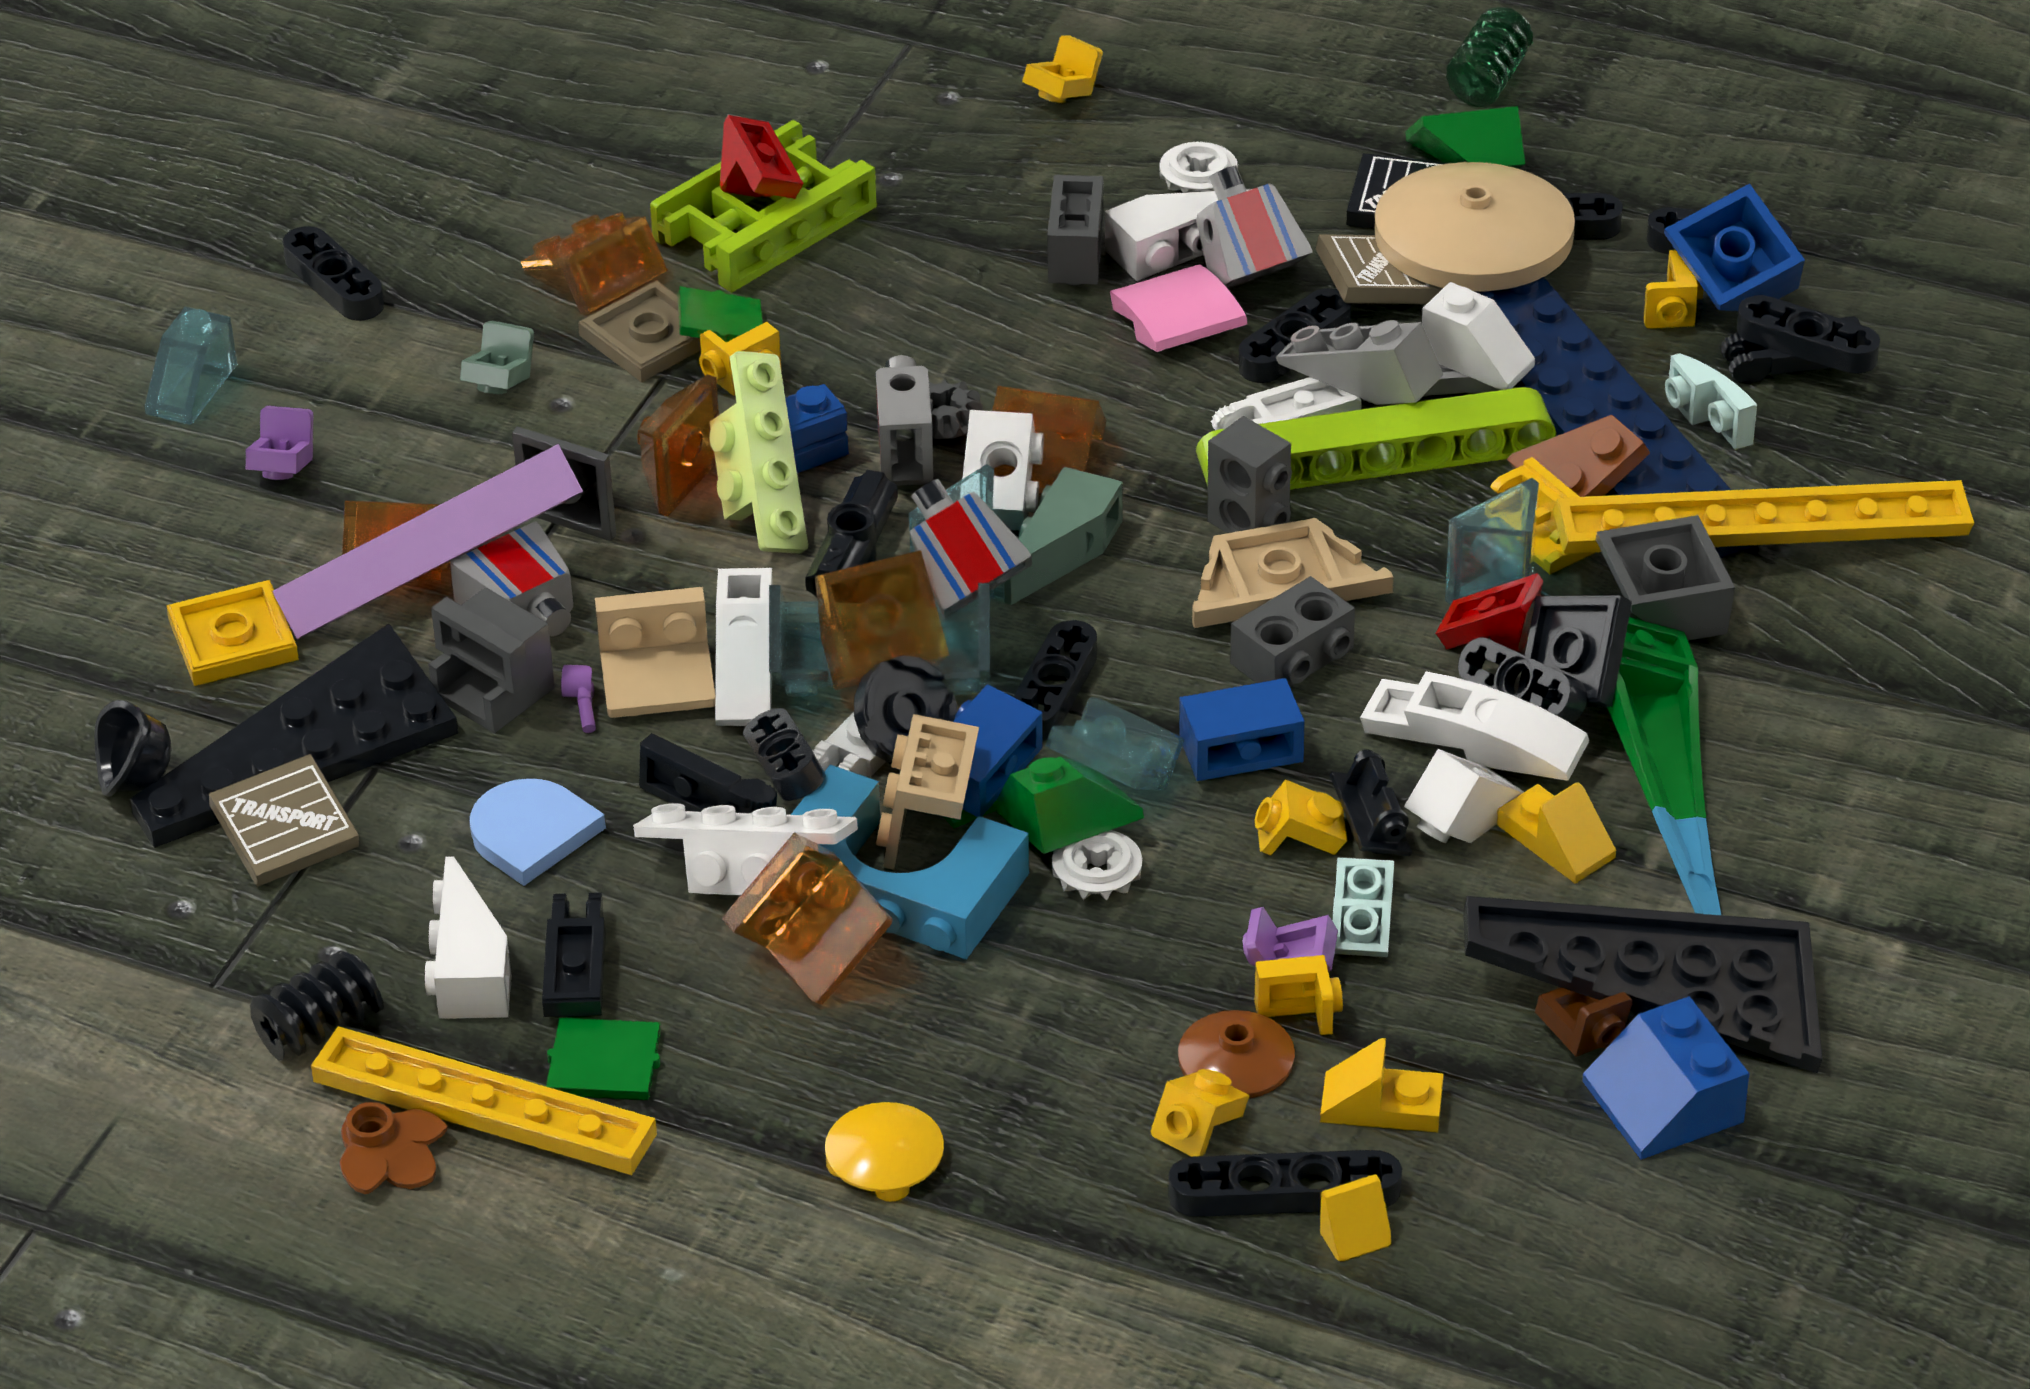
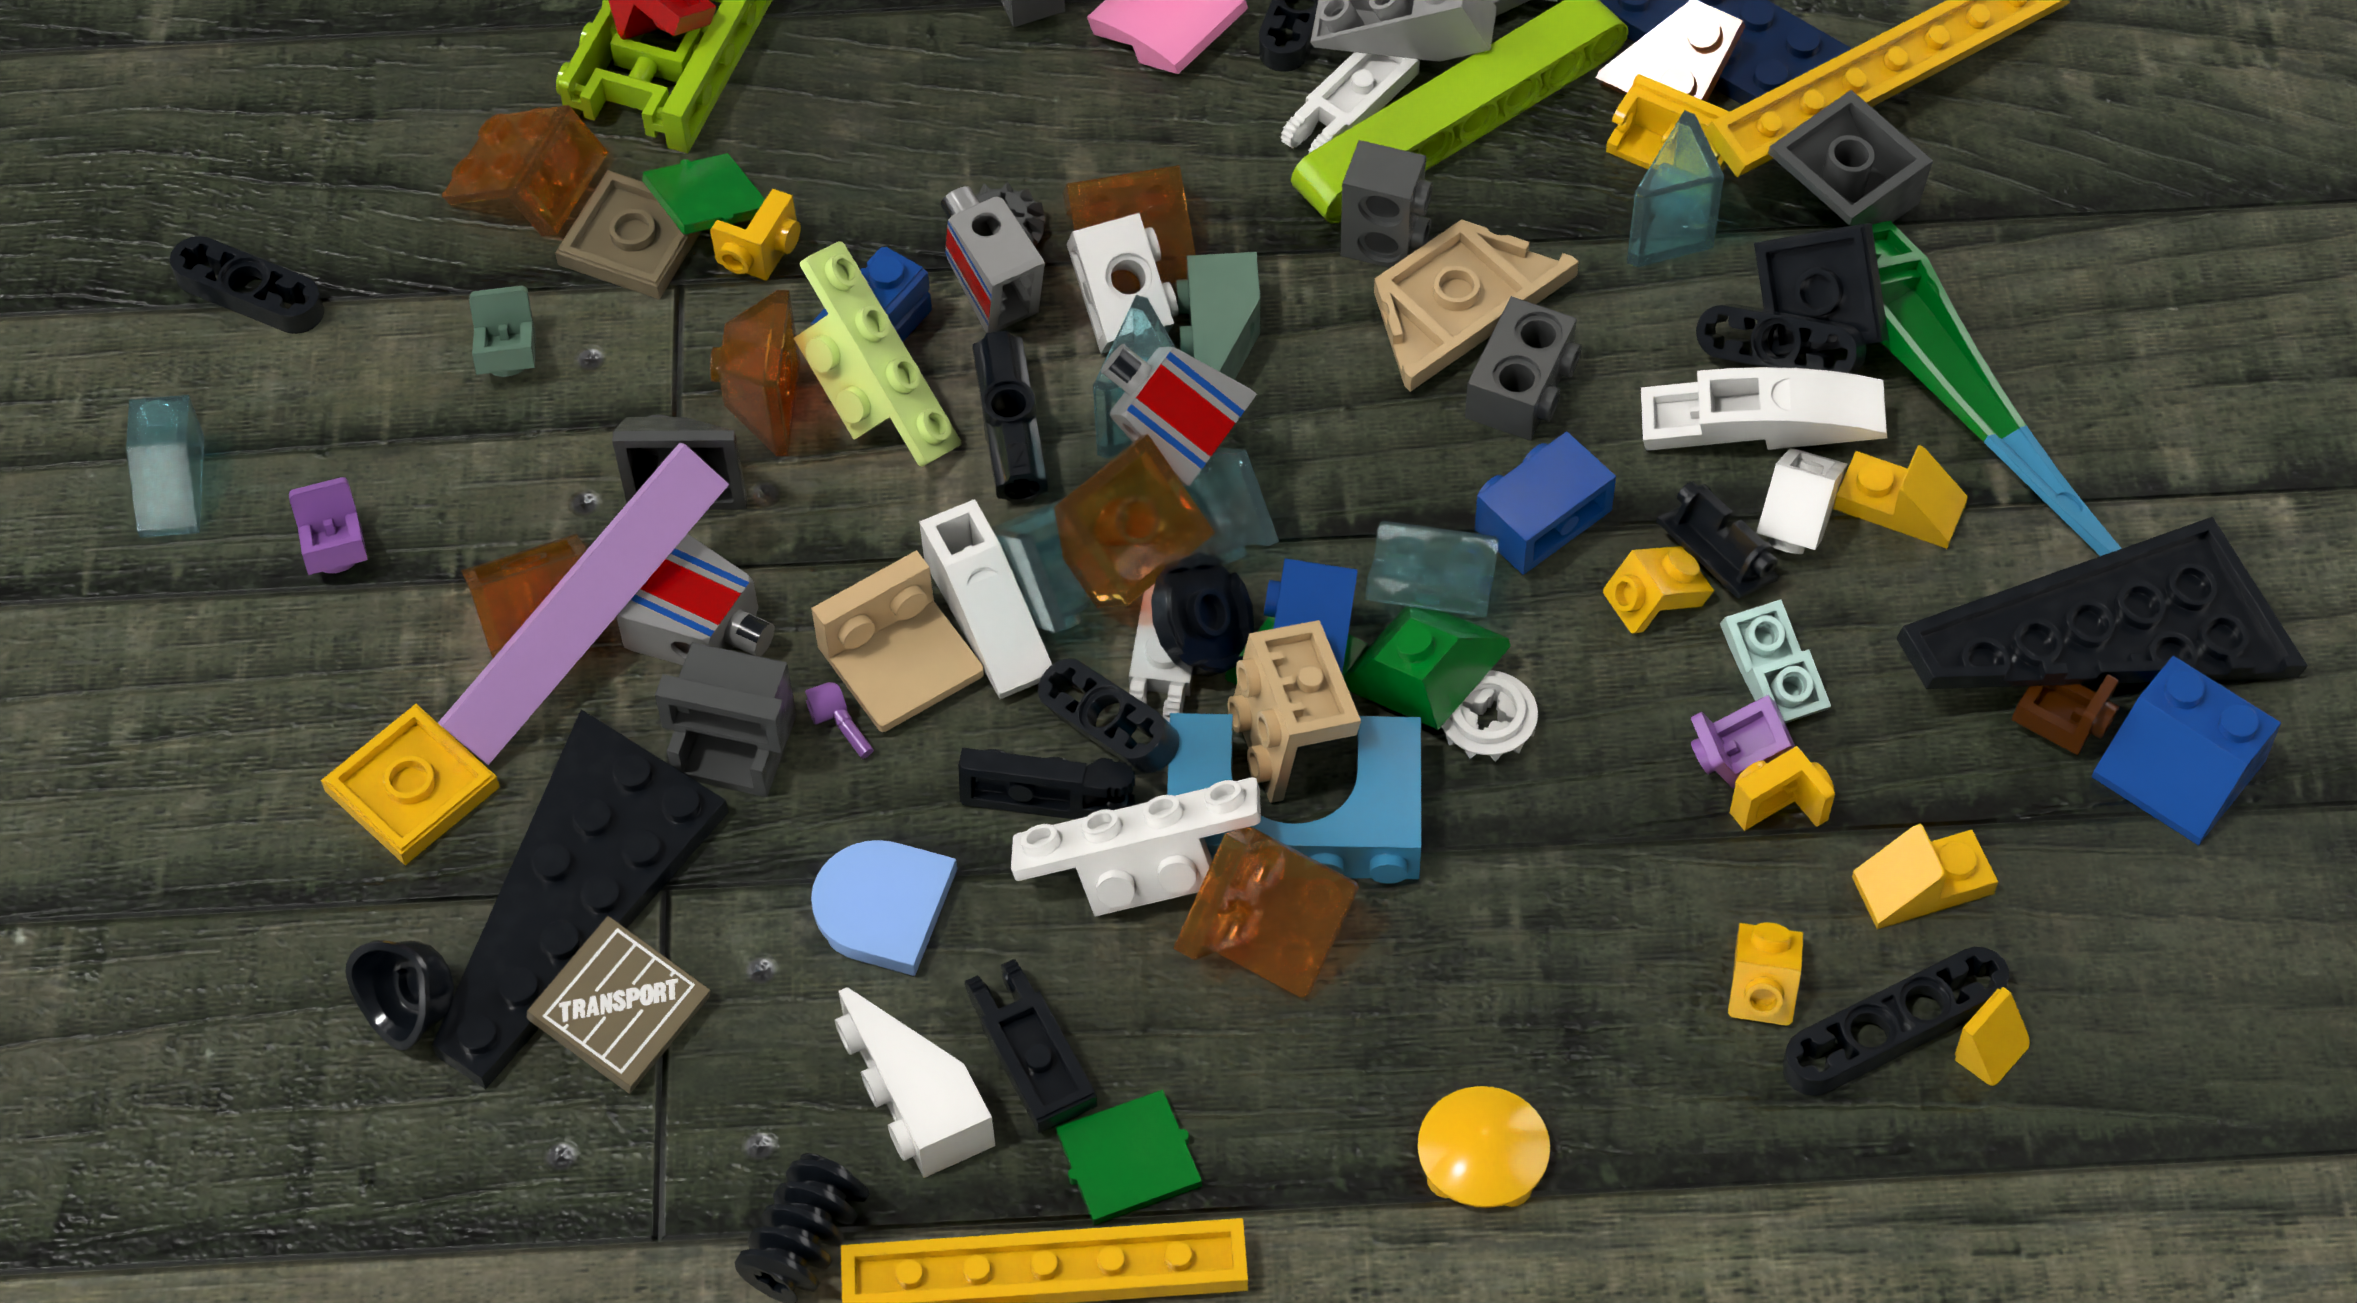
camera: 25 degrees left, 15 degrees up
black beam [1014,620,1097,741] -> none
dark orange dish [1178,1010,1295,1099] -> none
red slope [1435,573,1543,654] -> none

